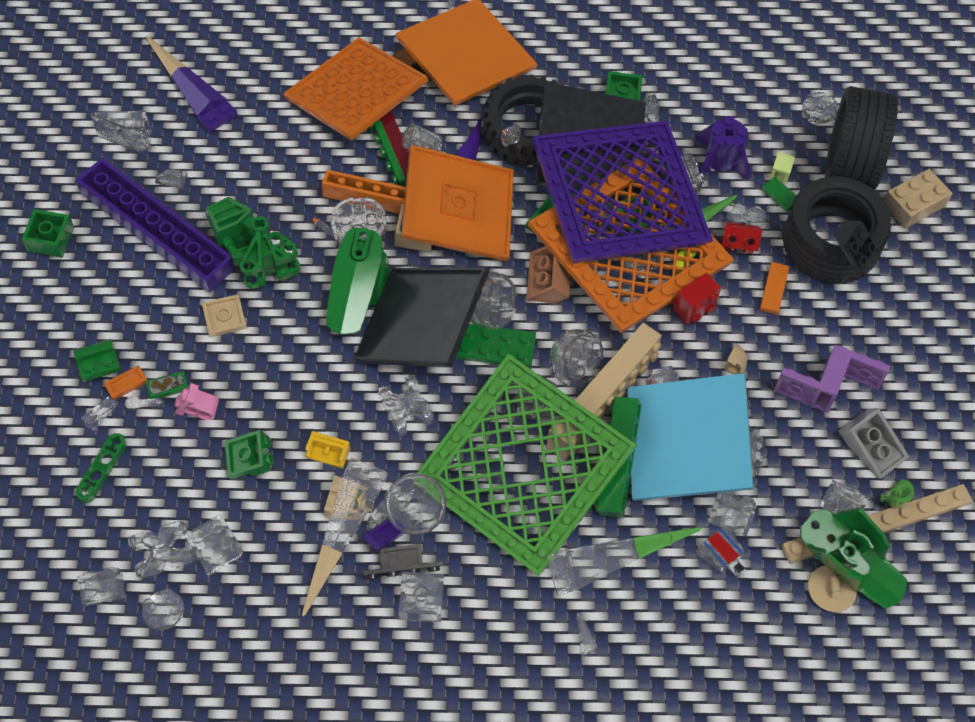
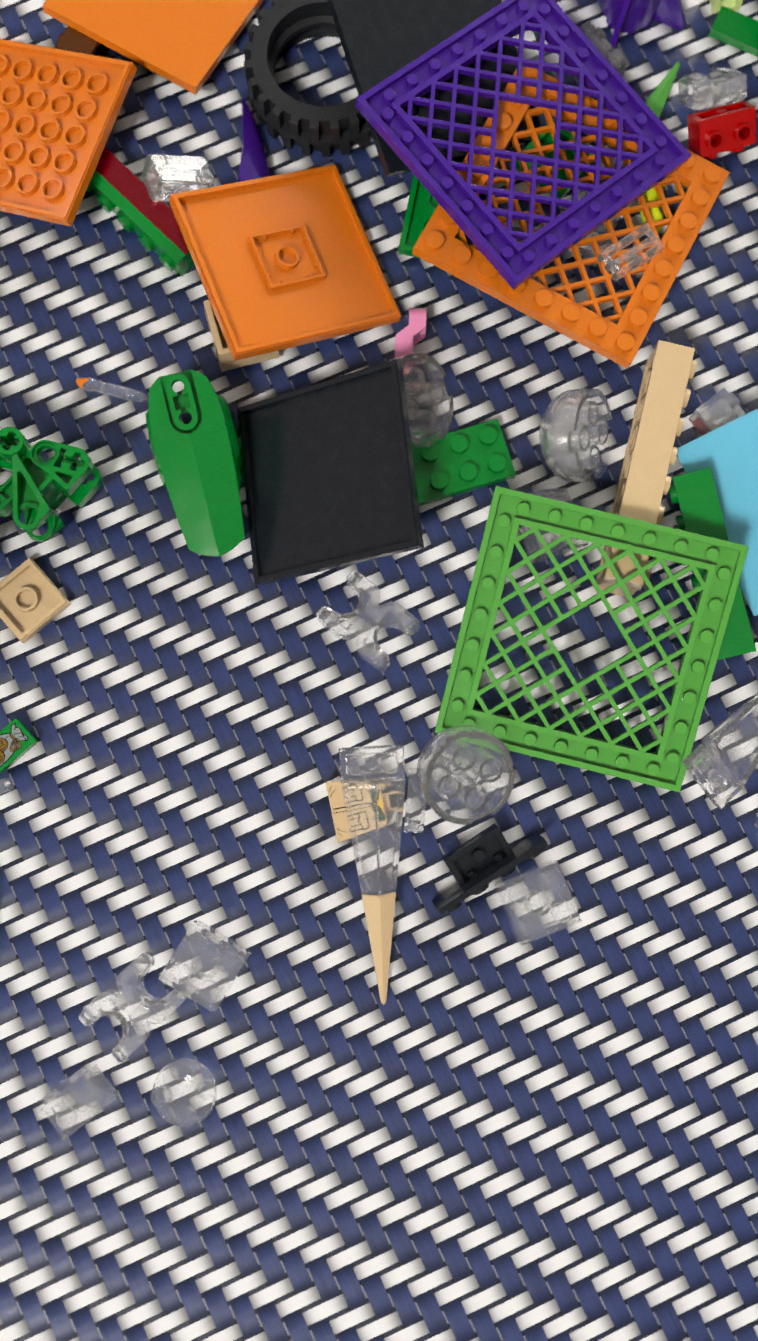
camera: 25 degrees left, 20 degrees up
bright pink pin [174,383,219,420] -> none
green plate [225,430,274,479] -> none
yellow hinge [305,431,351,469] -> none
orange brick [322,170,406,214] -> none
clear cylinder [331,197,387,244] -> none
dark purple tile [363,517,405,551] -> none
clear plate [501,124,521,147] -> none
nougat slope [526,246,571,303] -> none
red brick [673,272,721,326] -> none
none -> bright pink piece [395,308,426,364]
none -> clear tile [597,223,665,282]

